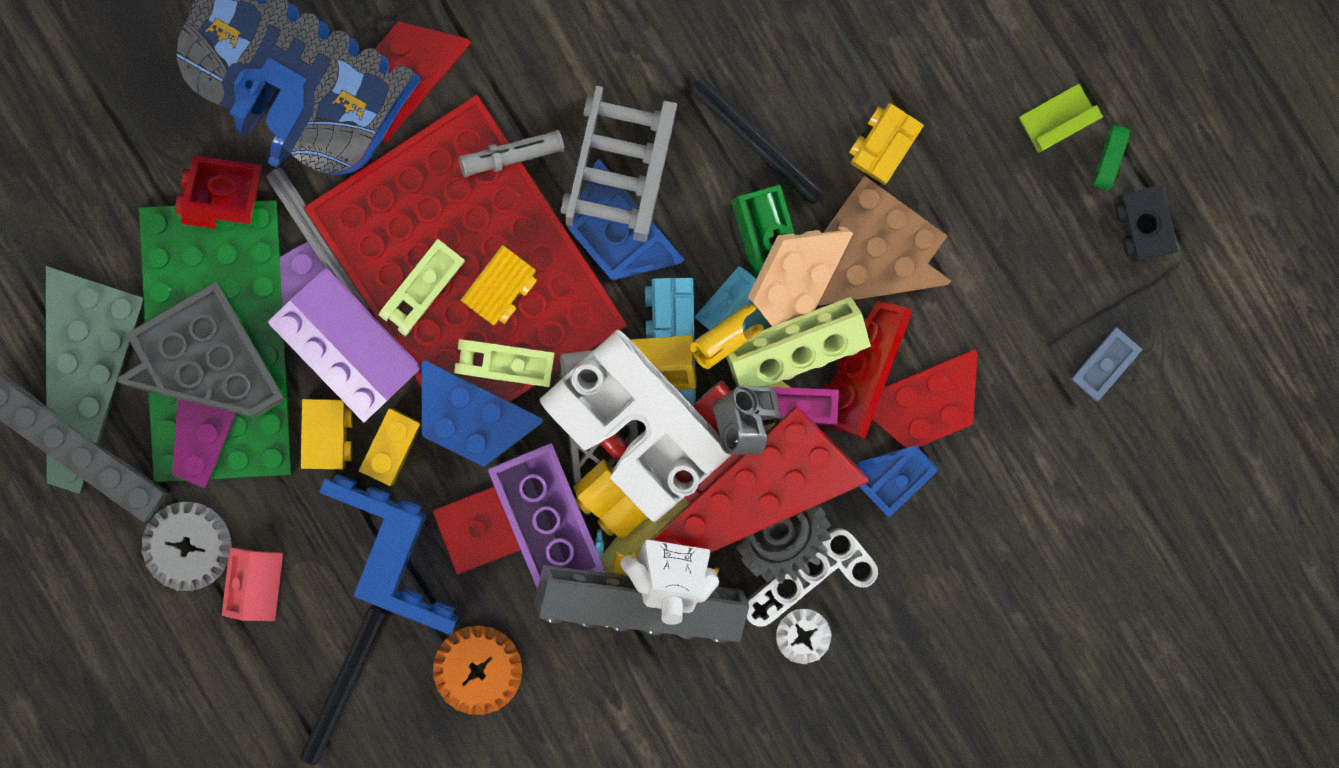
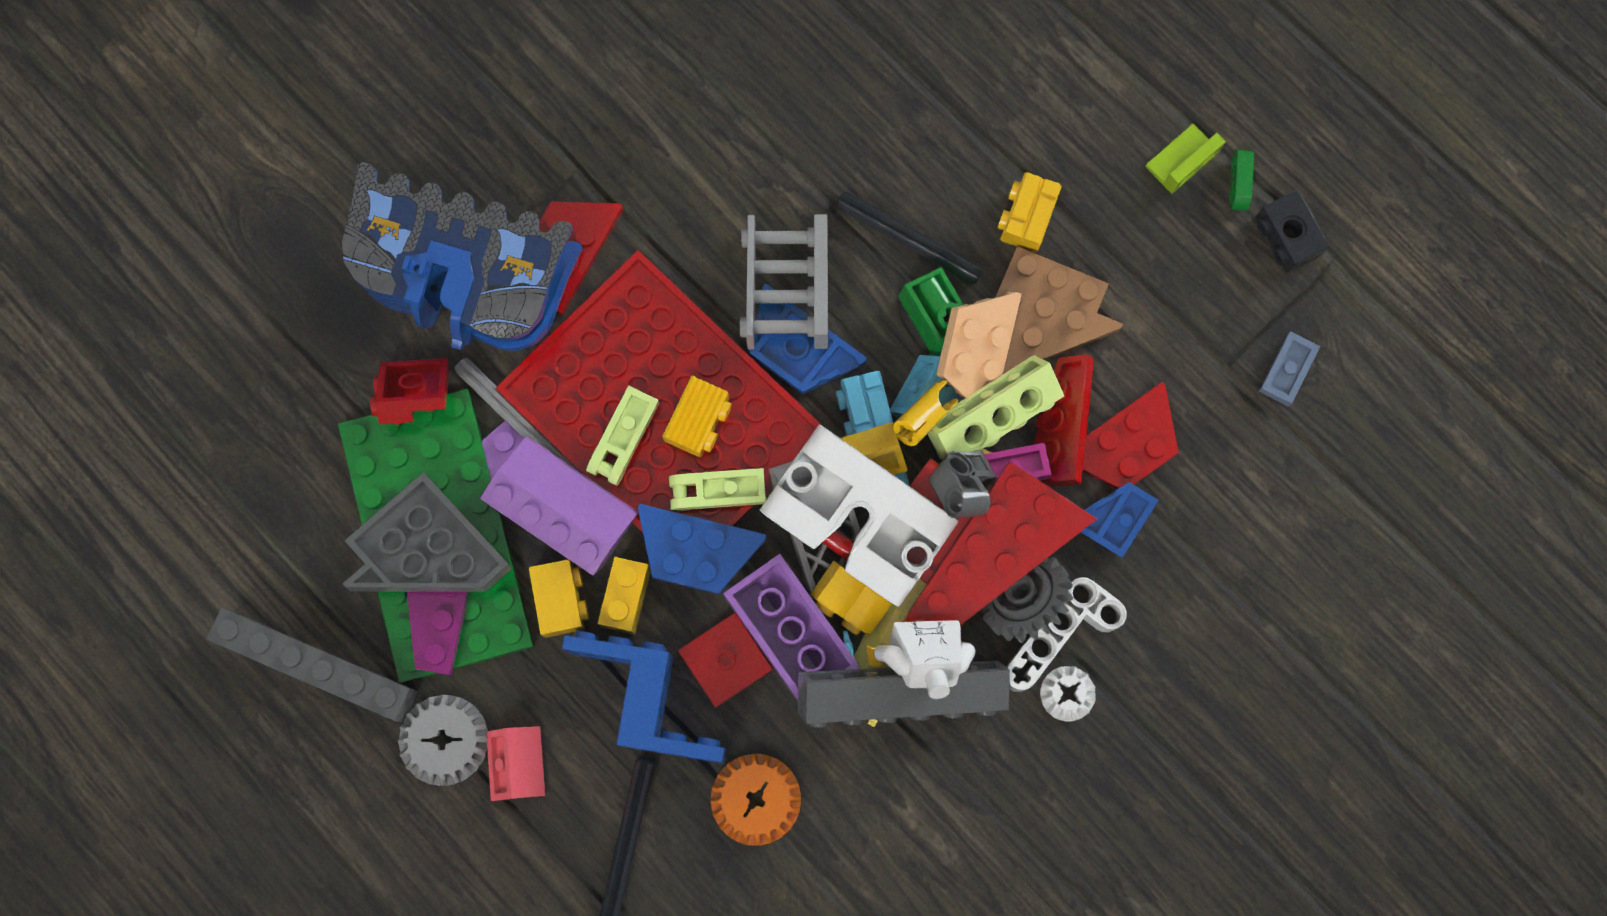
camera: 15 degrees left, 10 degrees down
sand green wing [46,266,144,494] -> none
light grey pin [459,130,564,177] -> none

